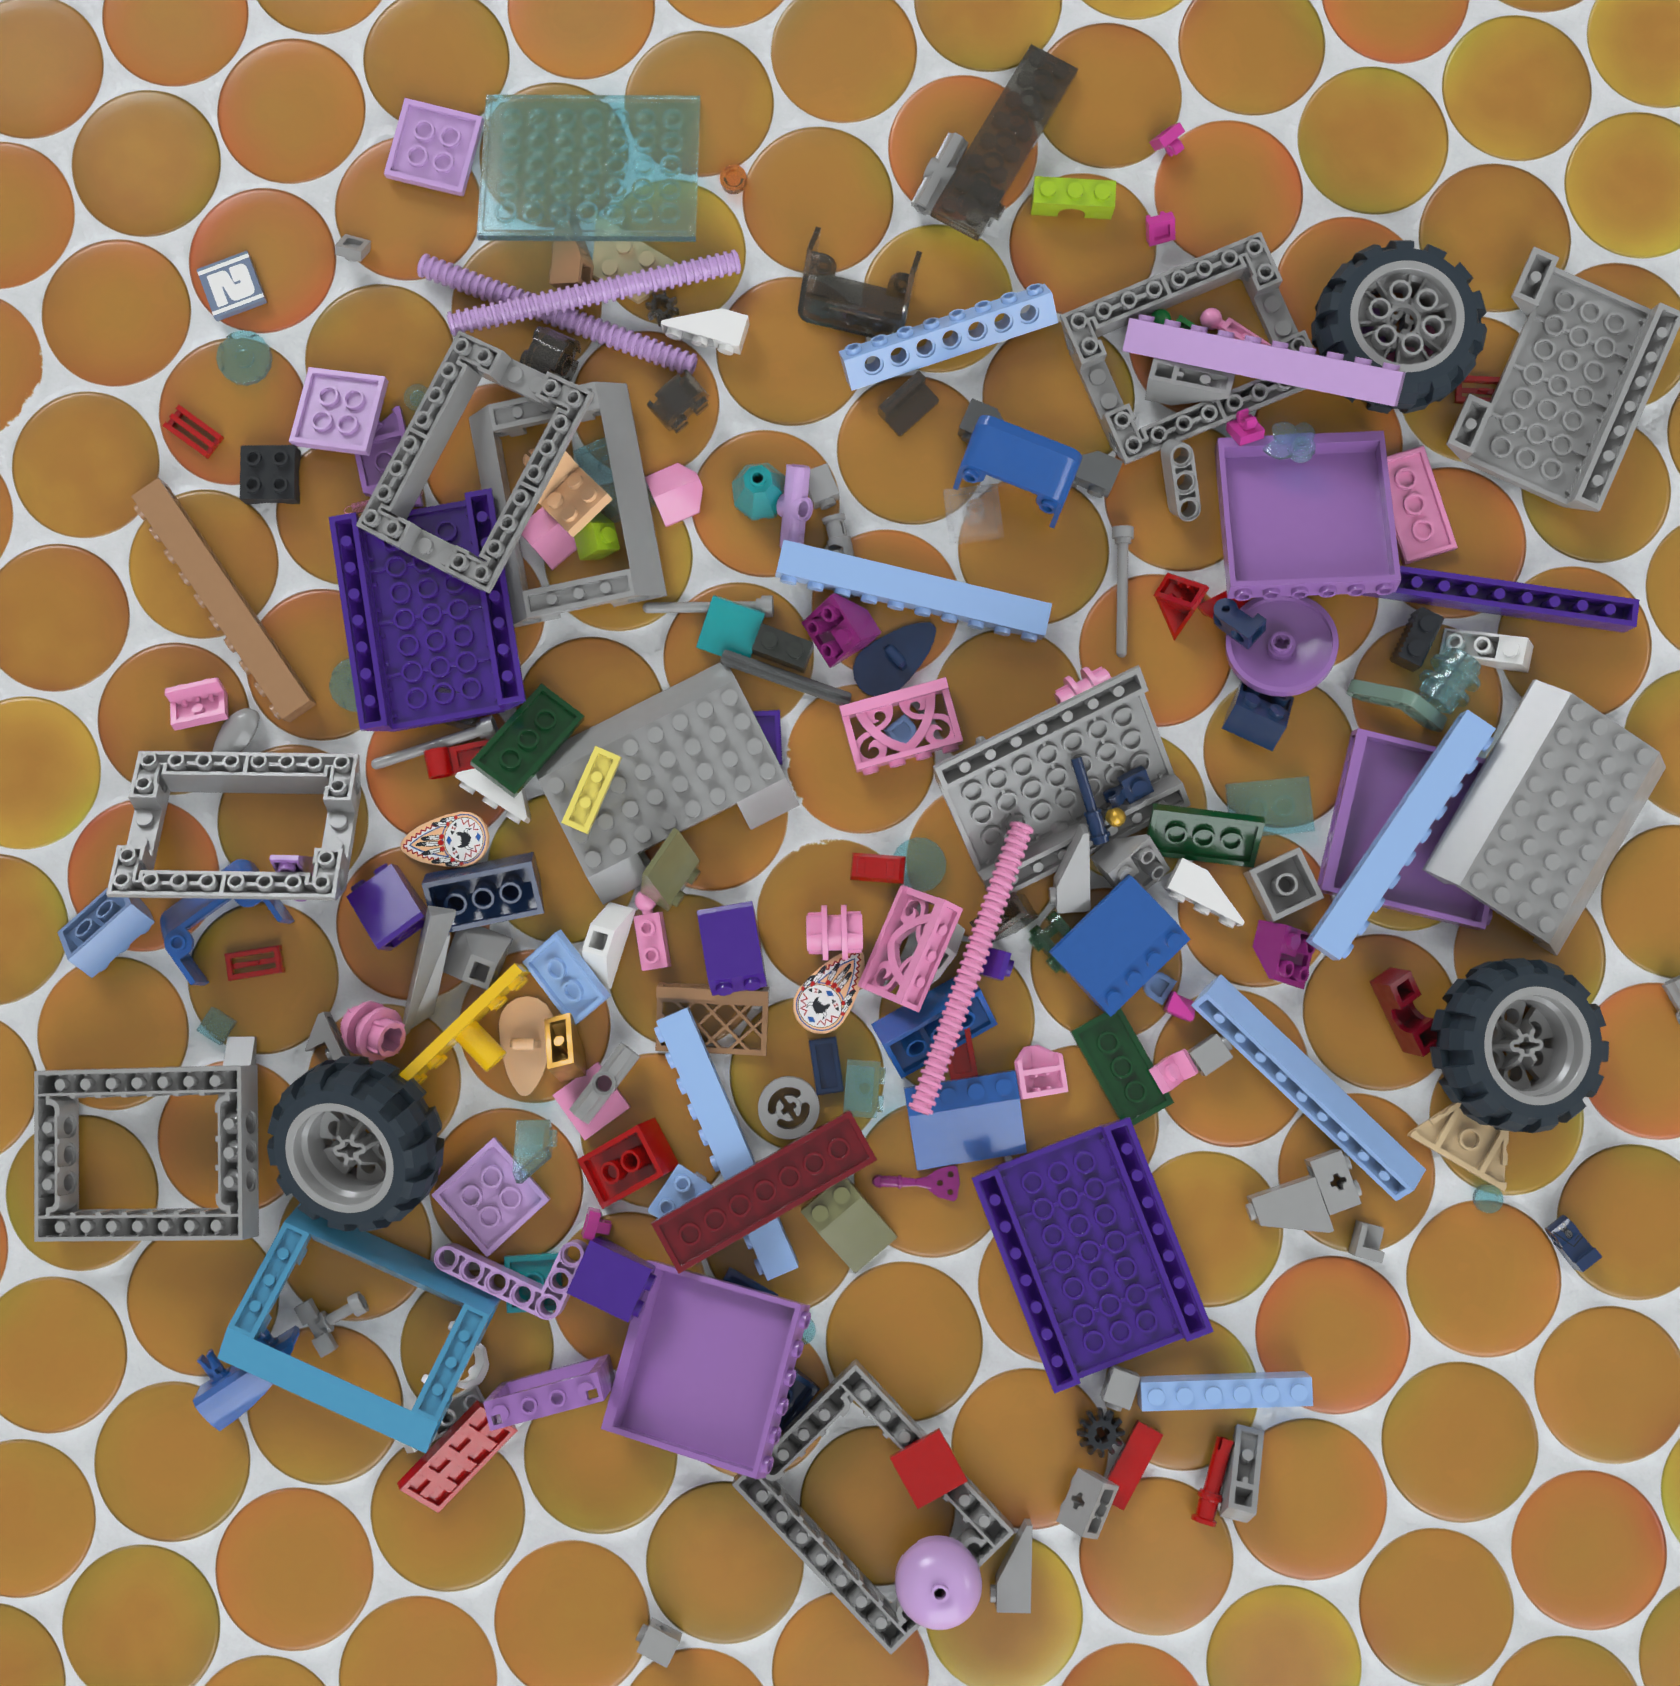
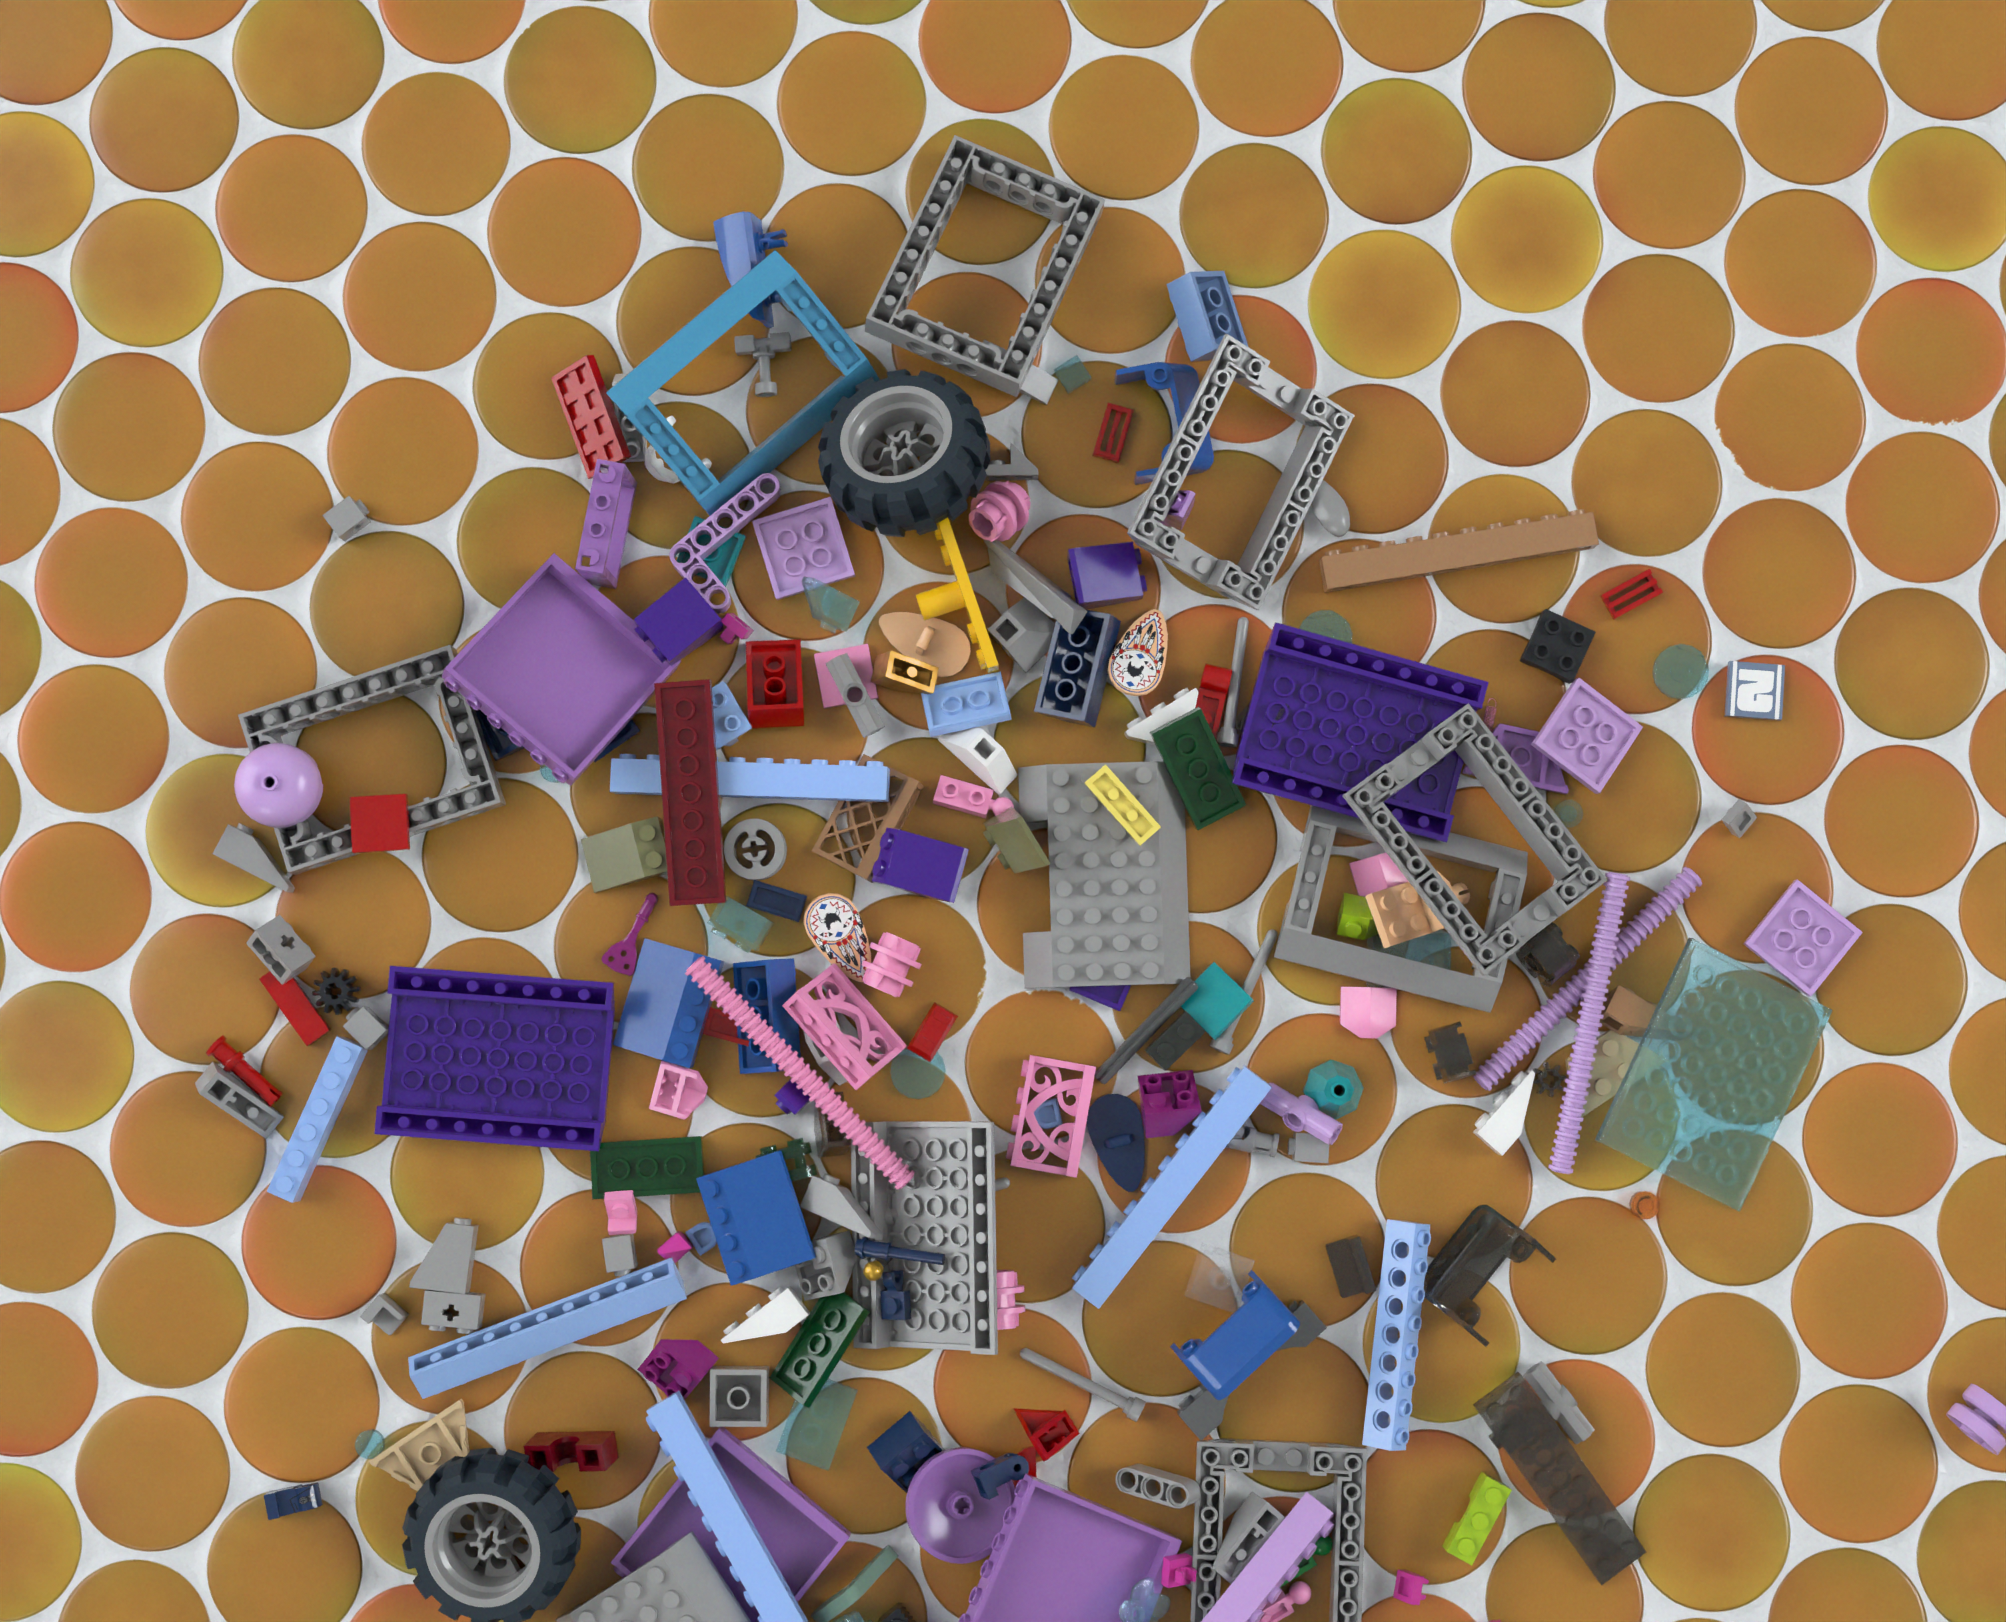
camera: 110 degrees right, 0 degrees up
bright pink bracket [165,678,229,731] -> none

